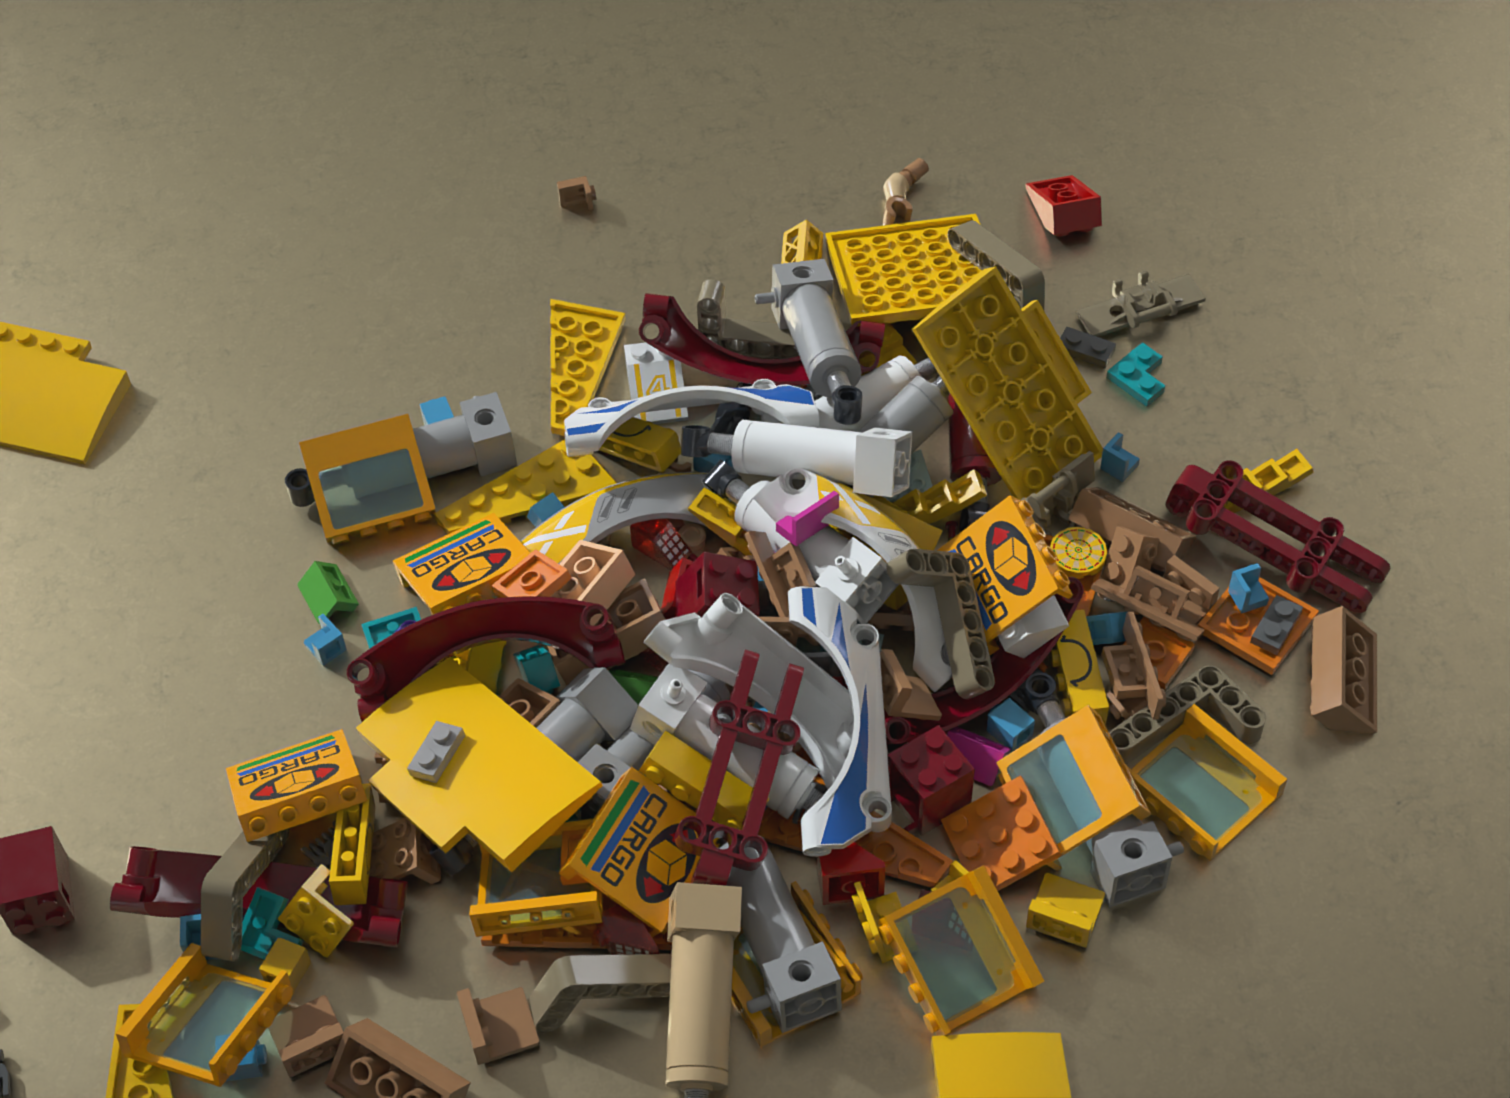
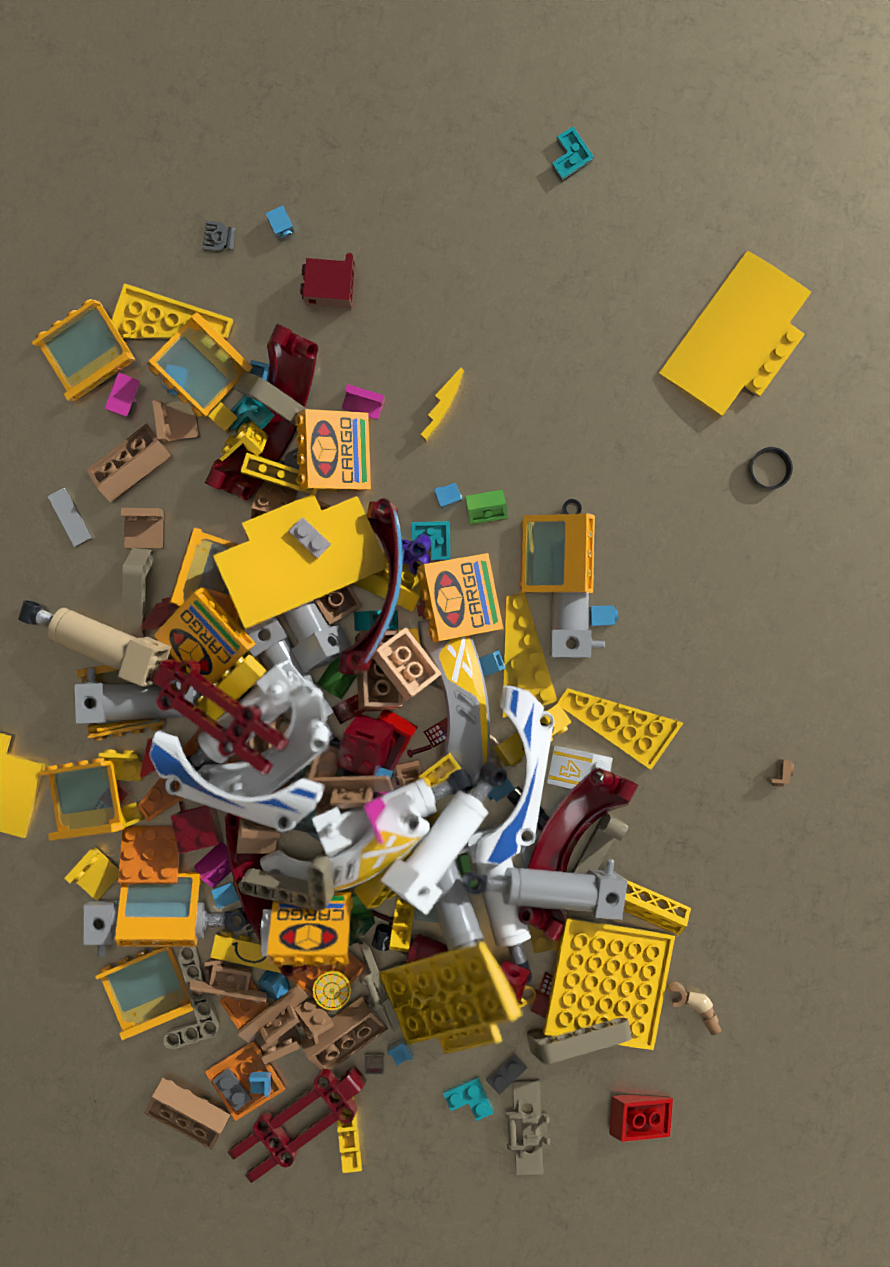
camera: 110 degrees right, 35 degrees up
orange plate [492,549,572,598] -> none
none -> dark pink panel [342,384,385,420]
none -> tile [365,1054,384,1074]
none -> yellow slope [420,368,464,442]
none -> black tyre [750,447,793,489]

